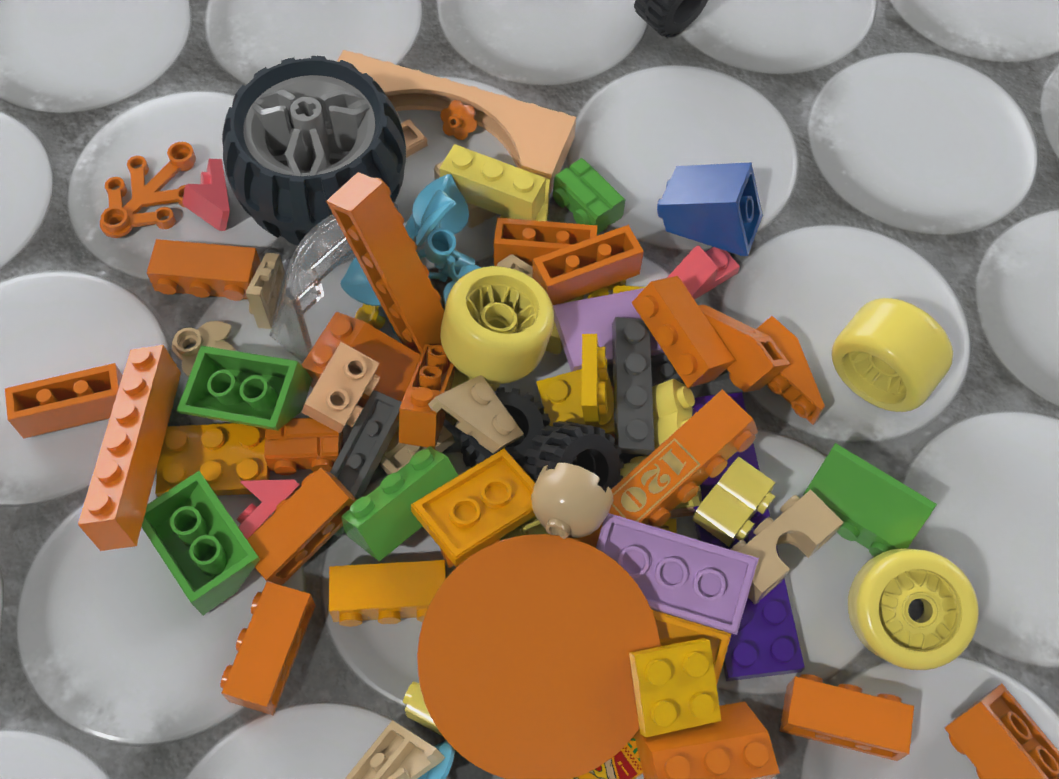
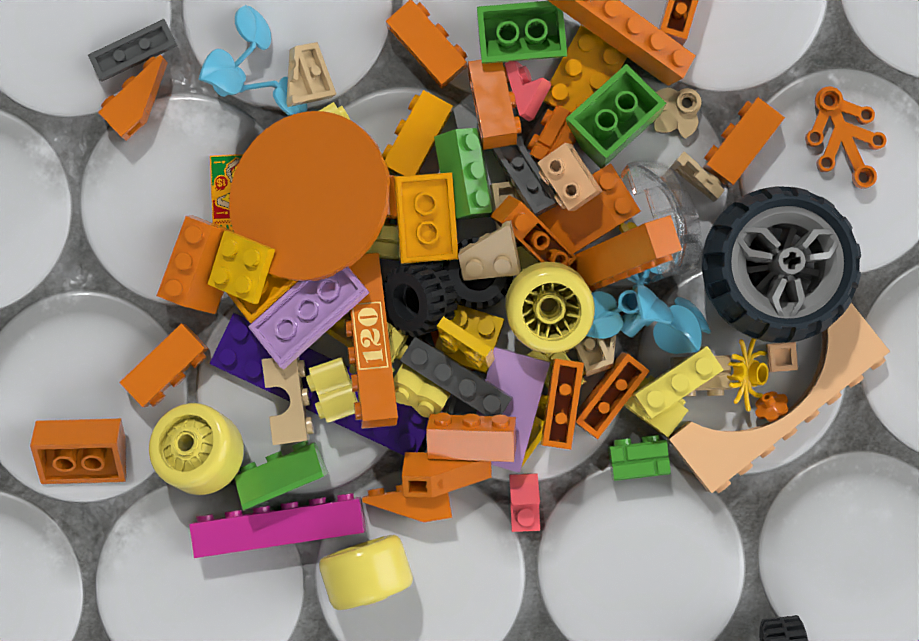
camera: 125 degrees right, 25 degrees up
coral slope [182,159,230,231] -> none
tan cylinder [531,463,614,539] -> none
blue slope [657,162,763,256] -> none
none -> dark pink brick [189,493,366,558]
none -> yellow animal [727,338,769,412]

